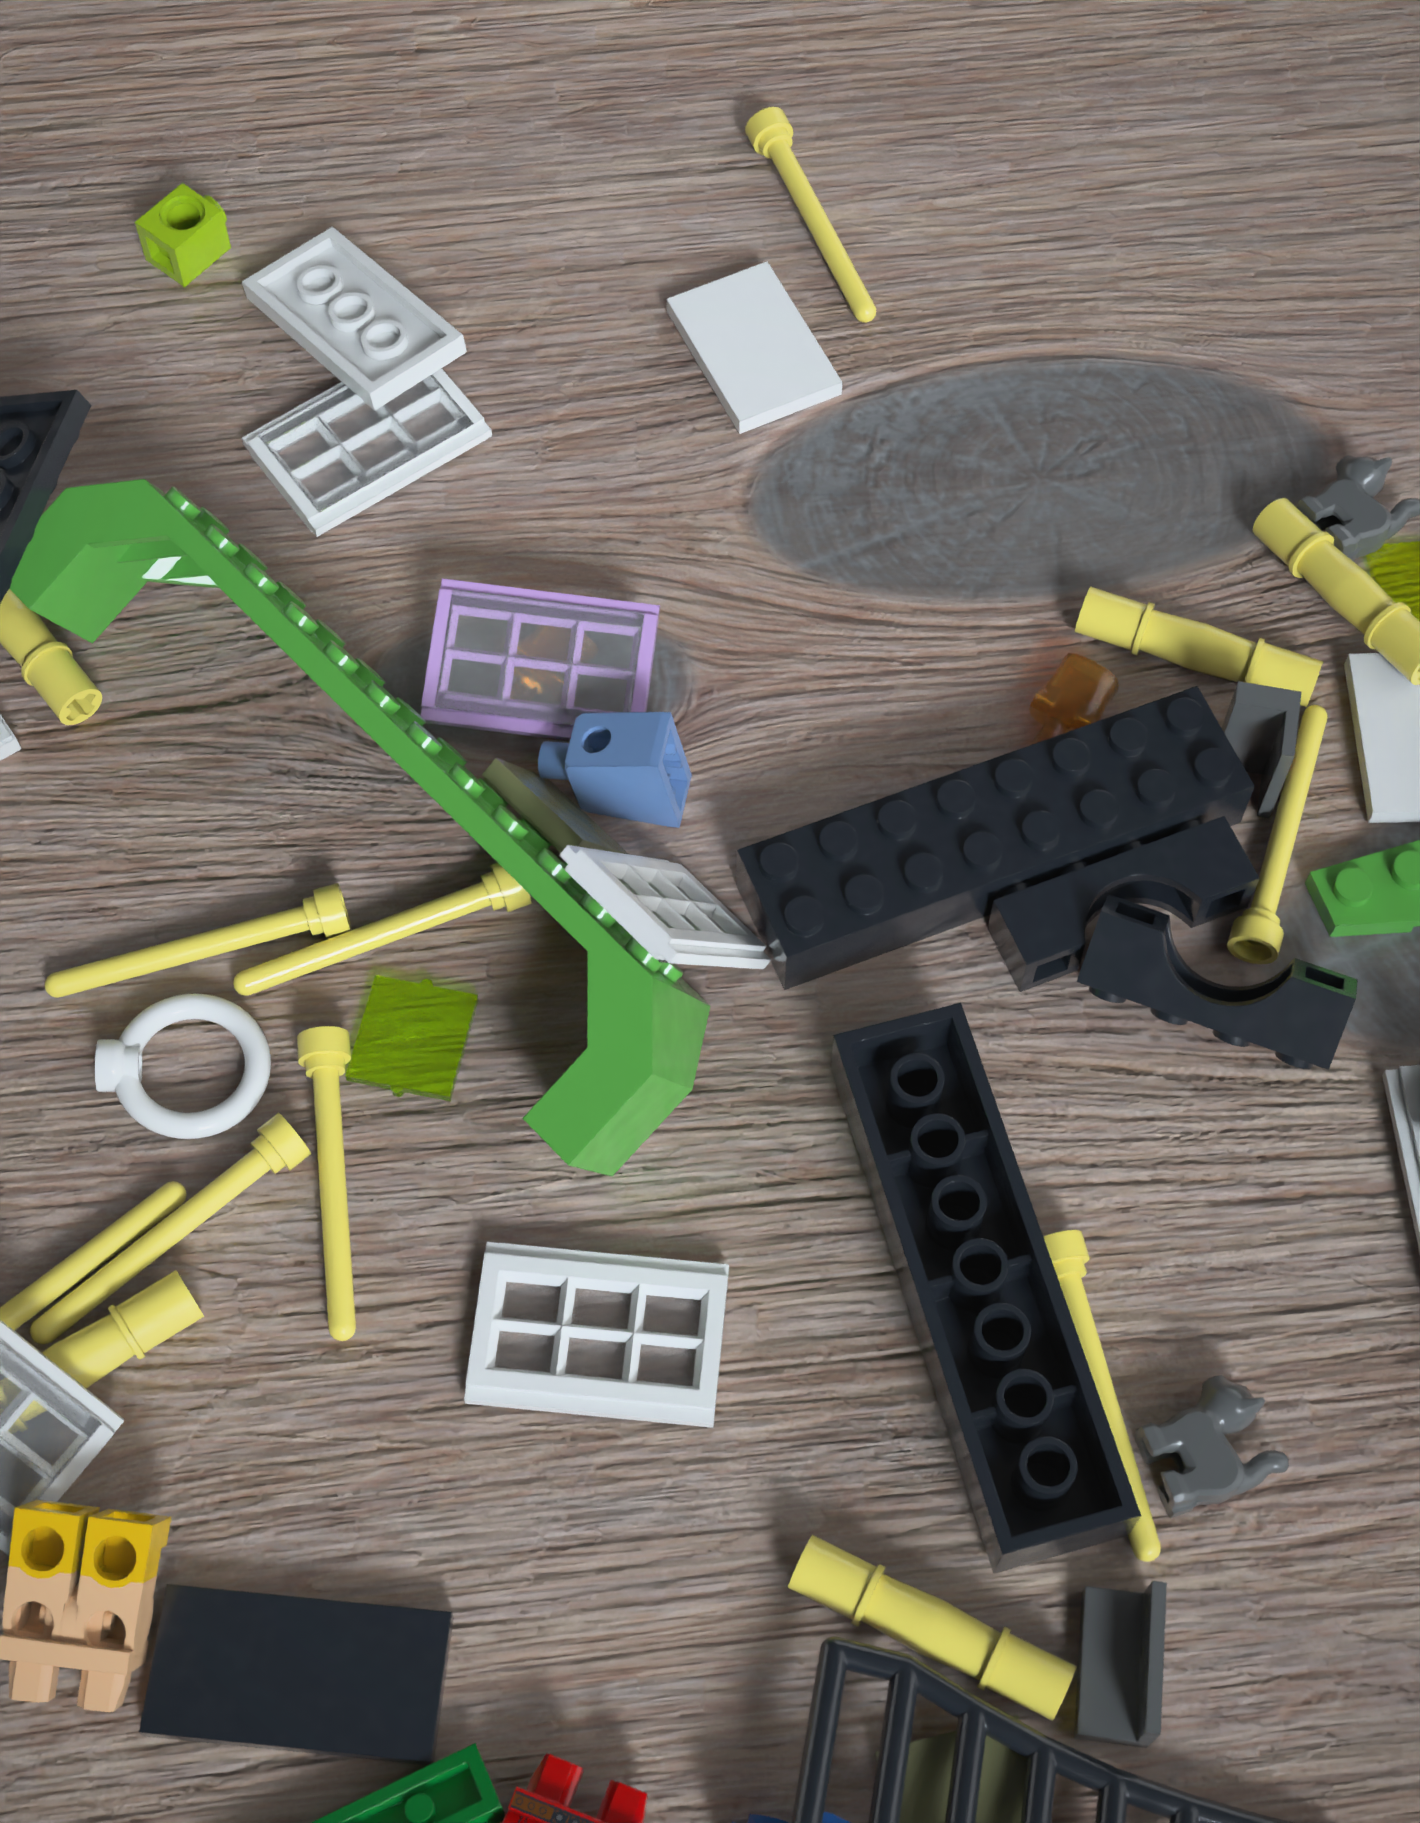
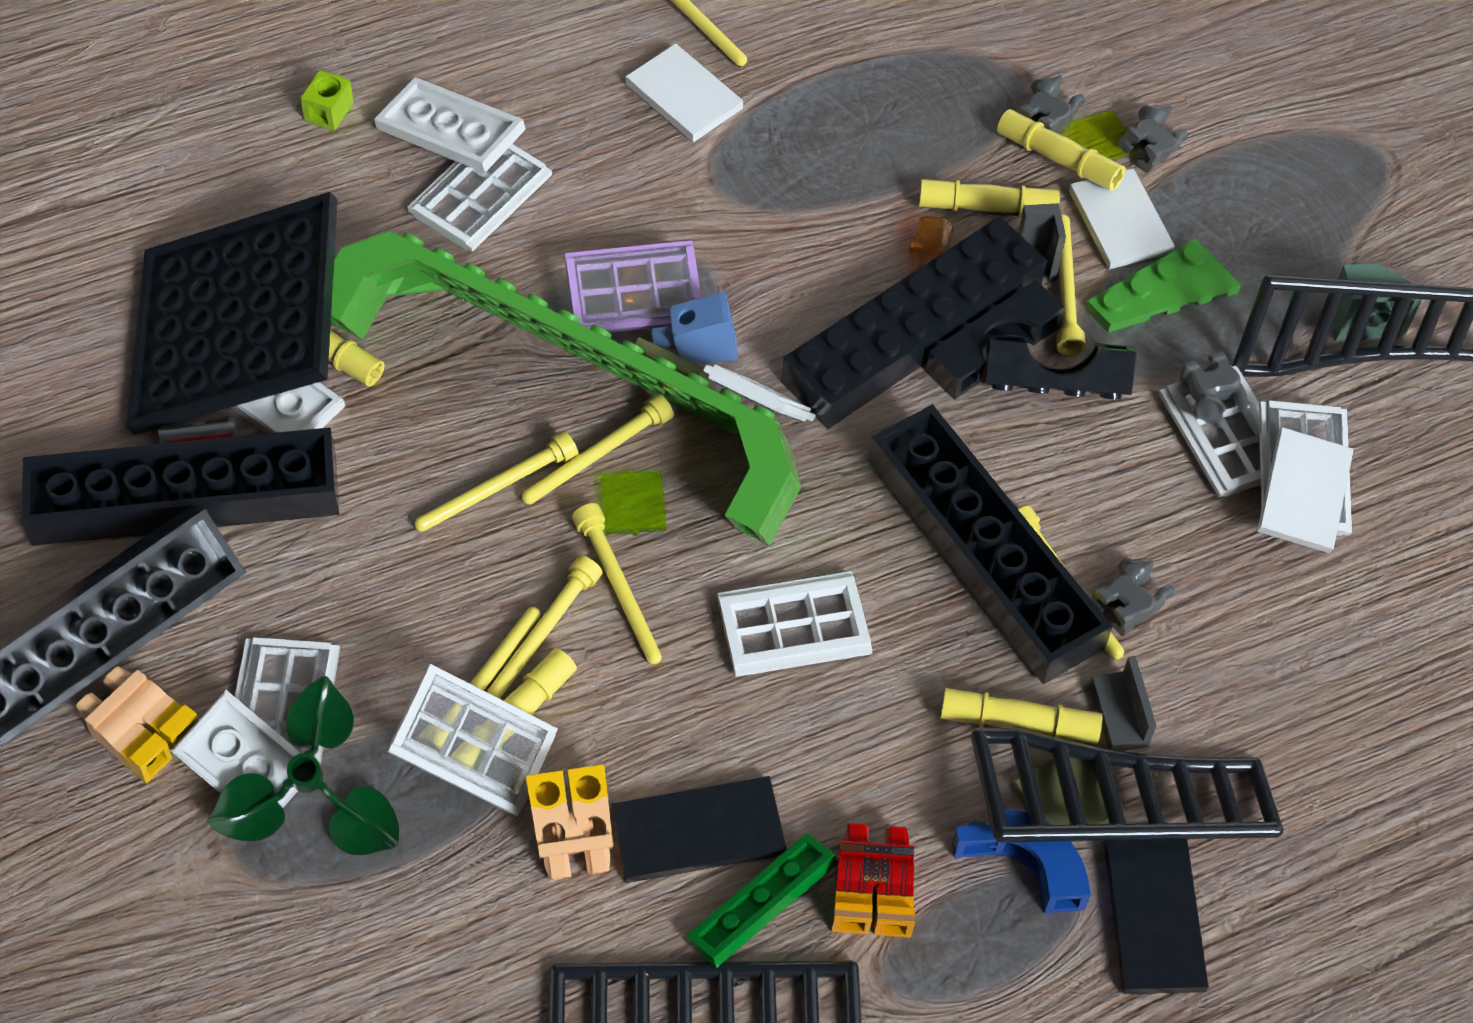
camera: 20 degrees left, 5 degrees down
white piece [95,993,271,1139] -> none

